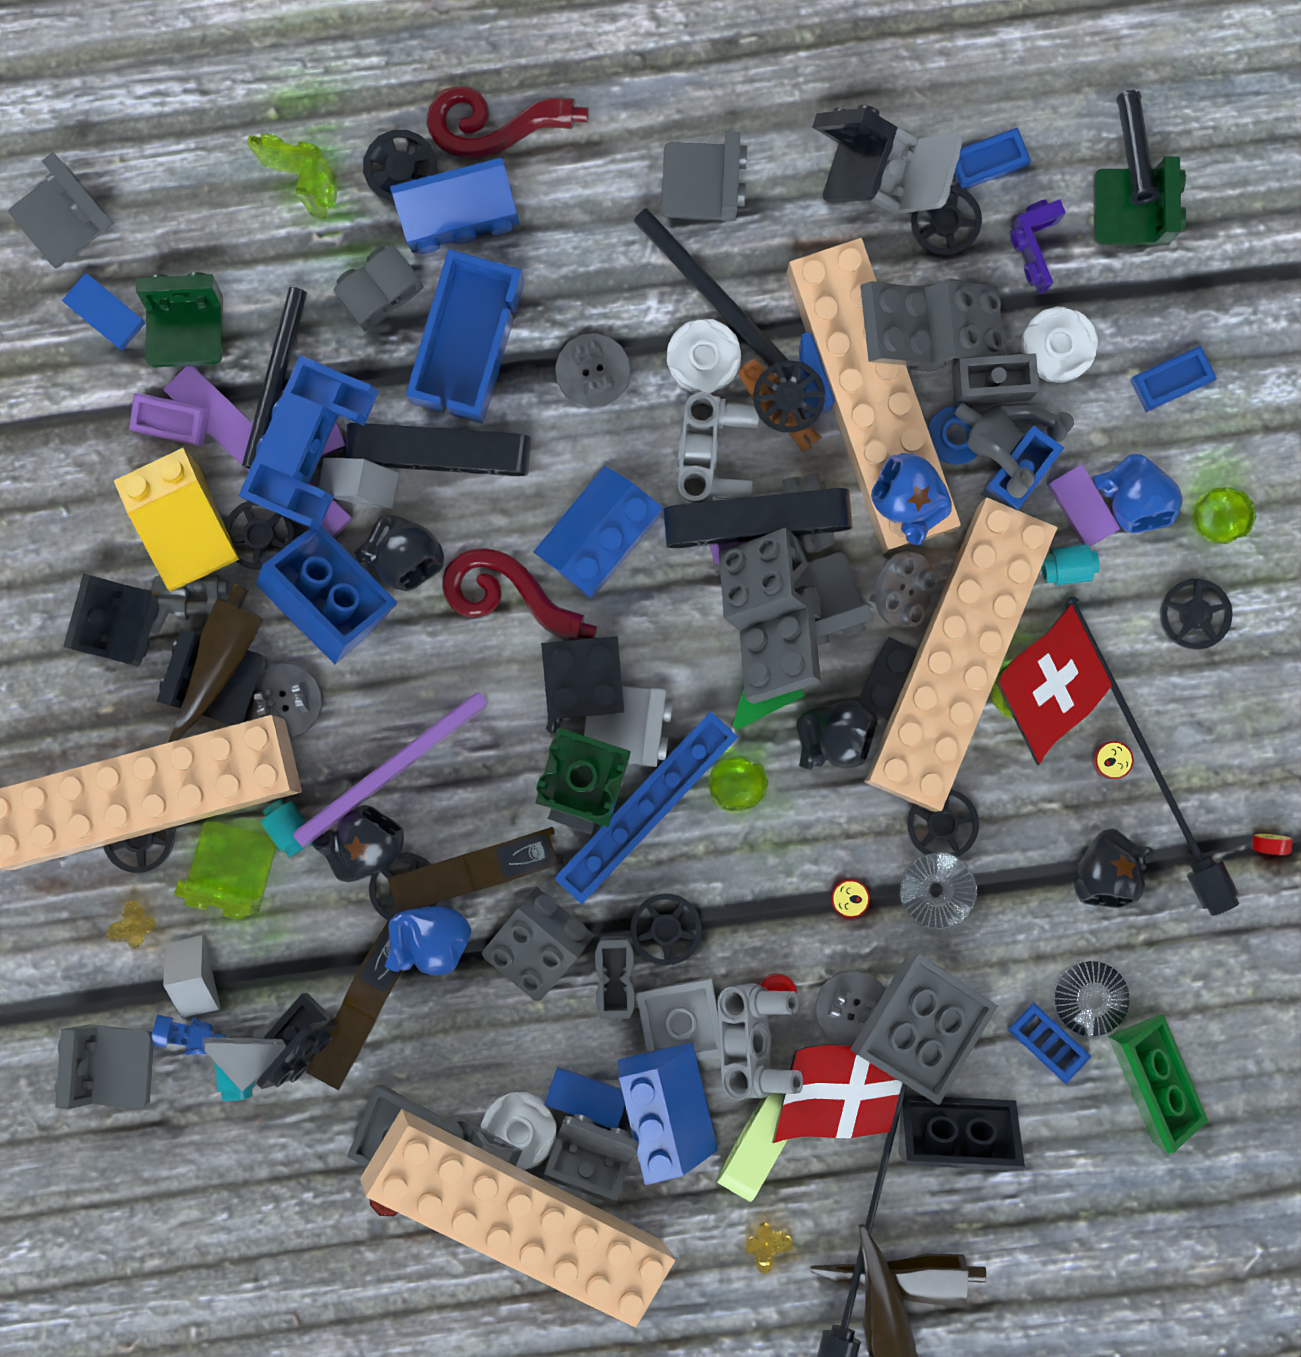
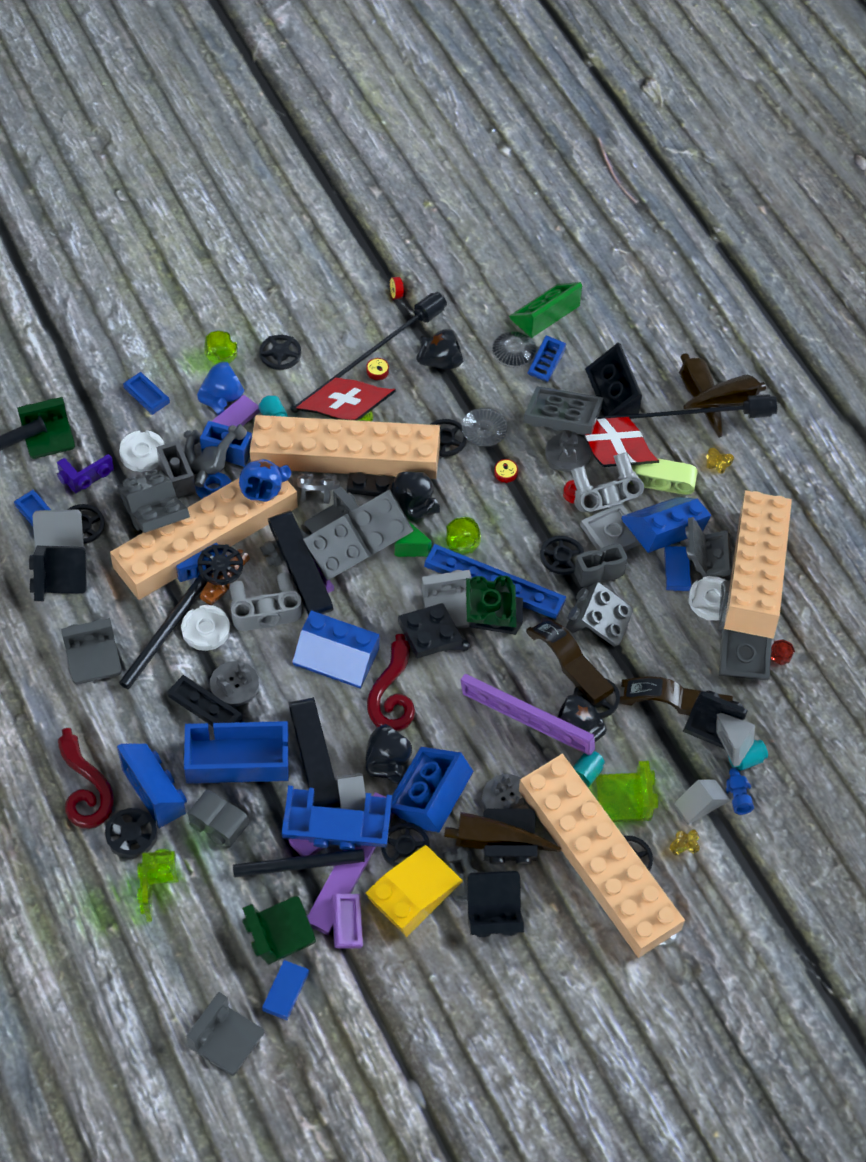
camera: 115 degrees left, 30 degrees down
dark grey bracket [55,1024,154,1110] -> none
blue piece [385,906,472,976] -> none
none -> black plate [167,675,242,727]

